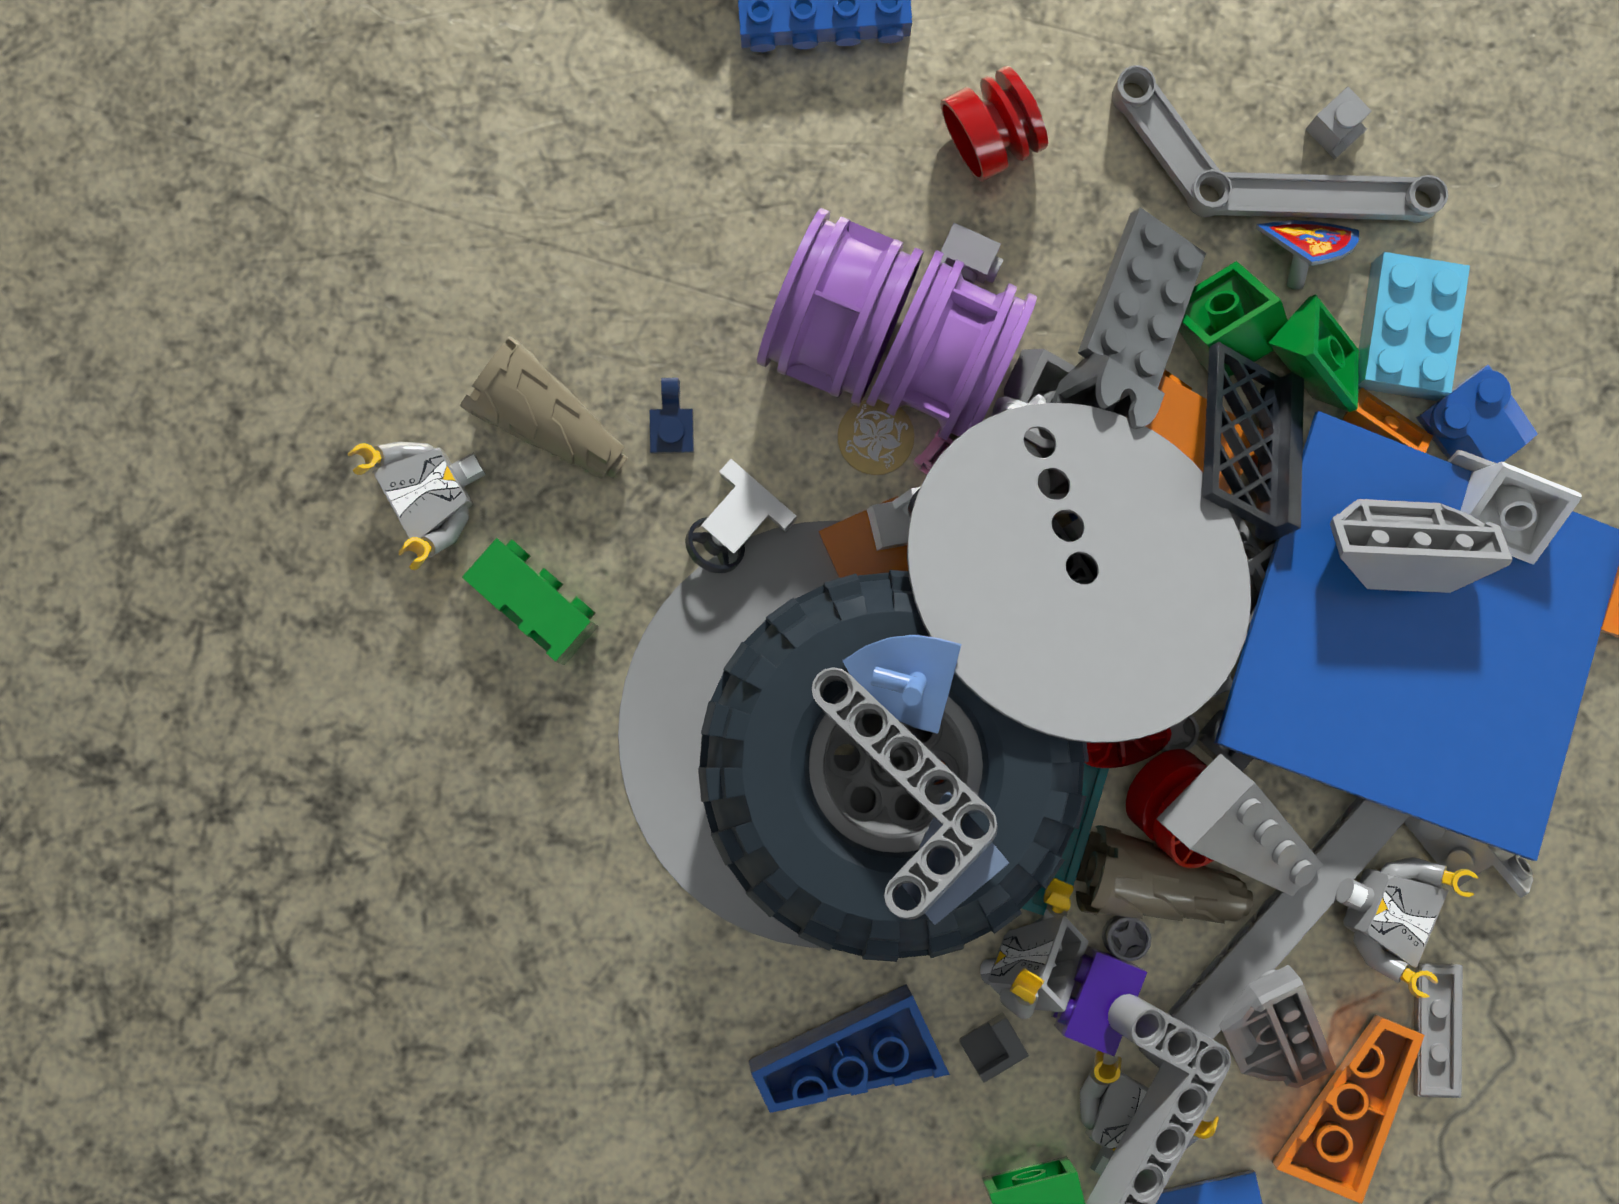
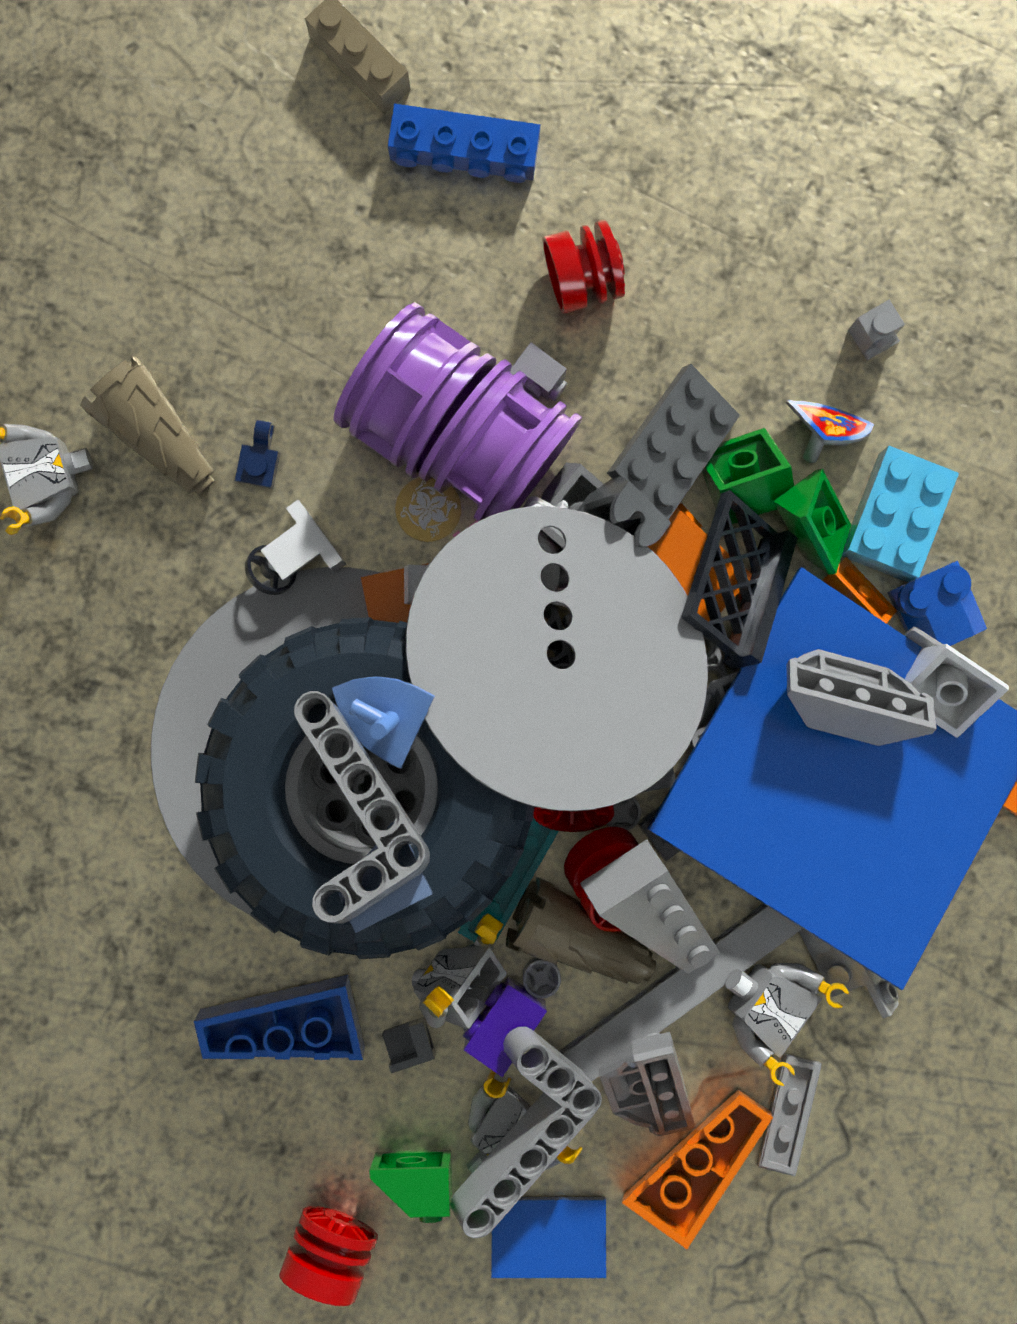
camera: 15 degrees right, 0 degrees up
green wedge [462,538,599,665] -> none
light grey piece [1112,65,1448,223] -> none

